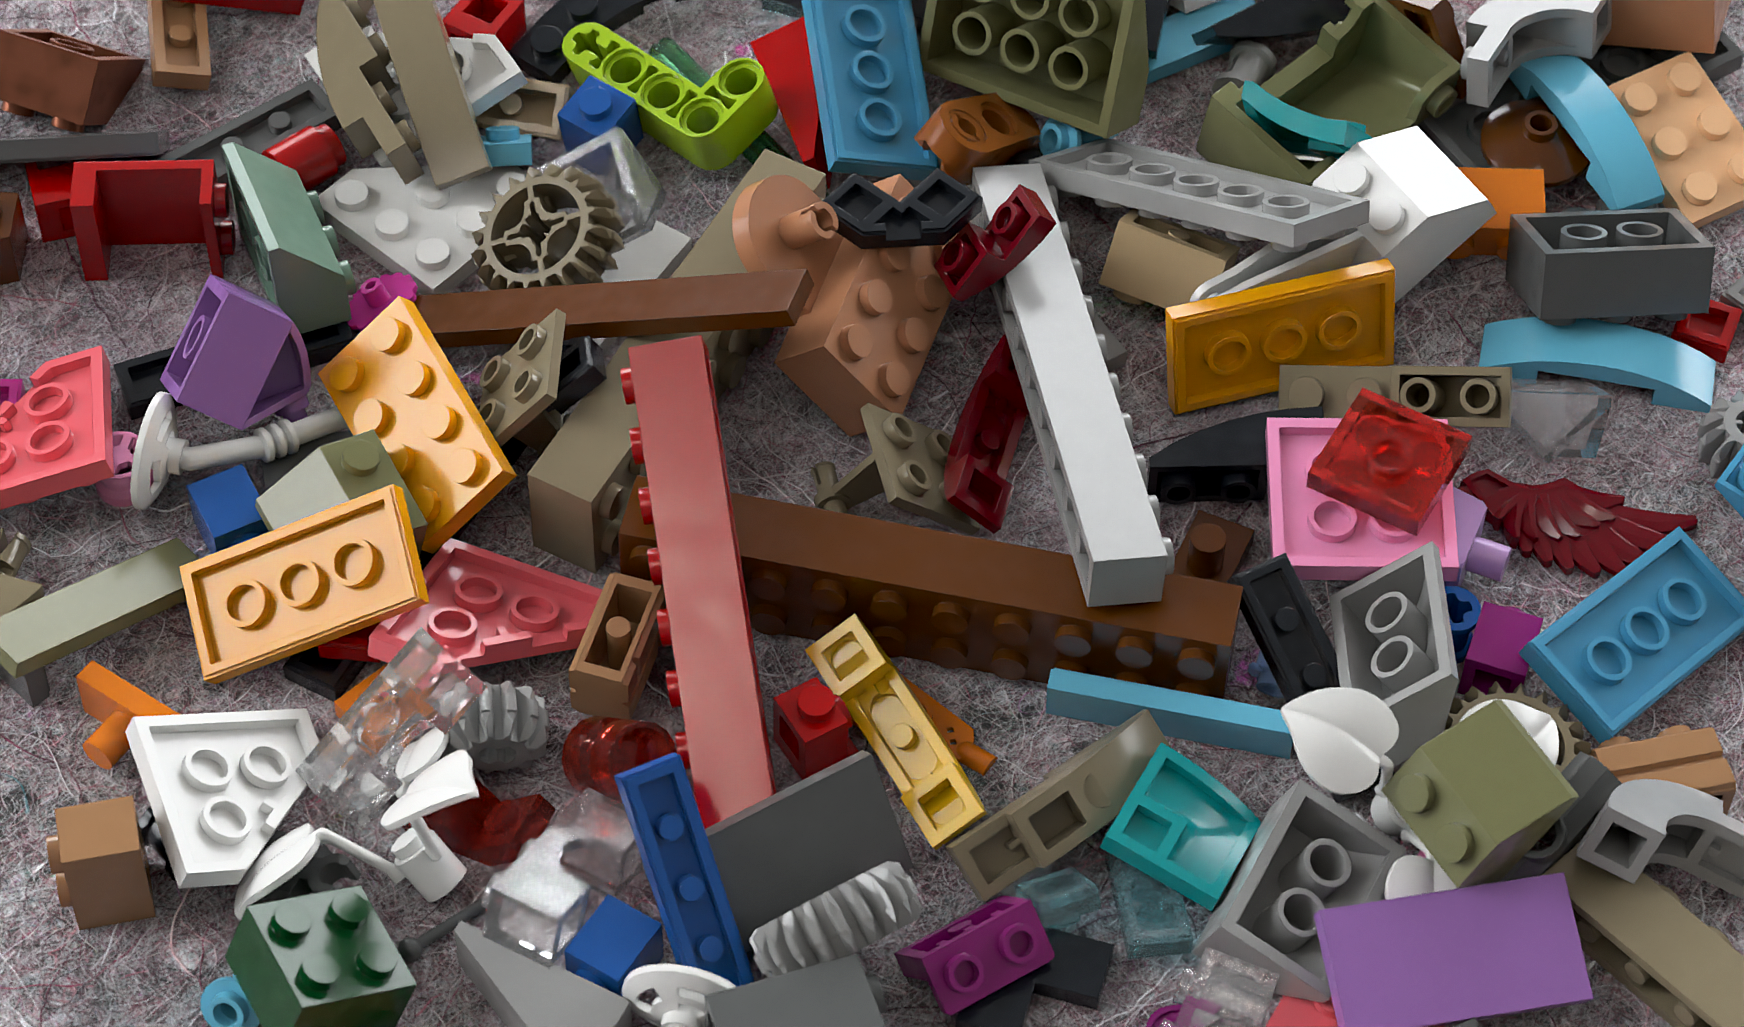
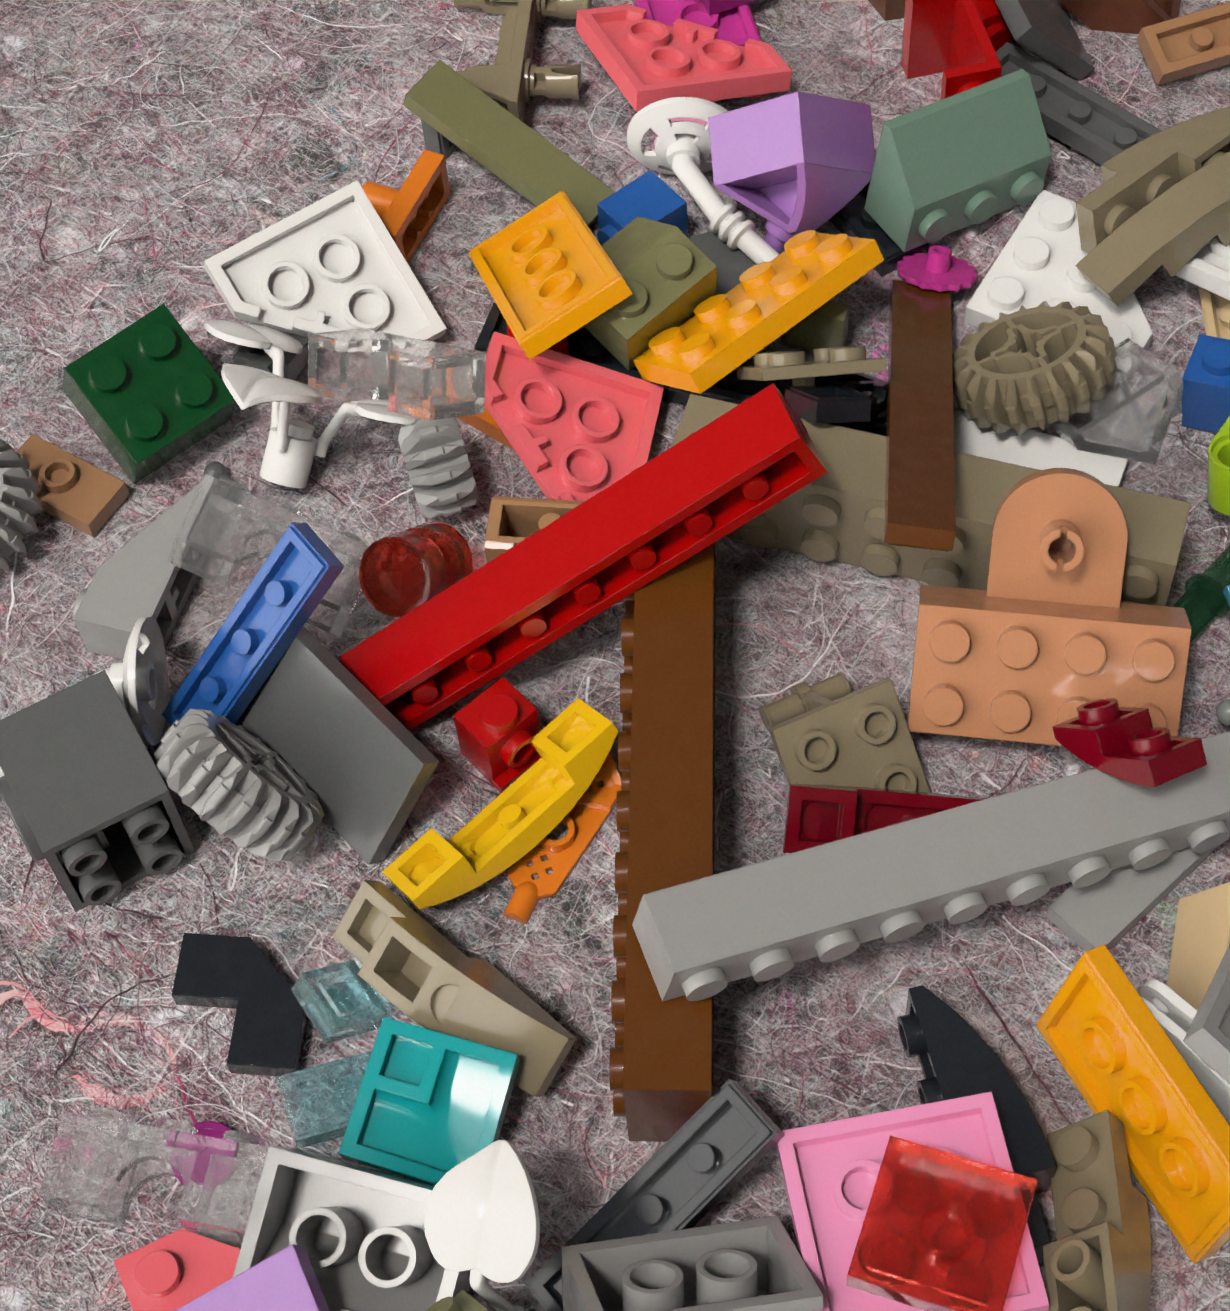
camera: 85 degrees right, 5 degrees up
medium nougat brick [46,795,156,930] -> none
red brick [261,124,347,192] -> none
clear red slope [402,776,556,867] -> none
medium azure plate [481,126,533,167] -> none
blue brick [564,894,664,997] -> none
black tile [823,168,983,249] -> none
magenta bracket [894,895,1055,1015] -> none
medium azure tile [1046,668,1293,759] -> none
reddish brown tile [1173,510,1255,583] -> none

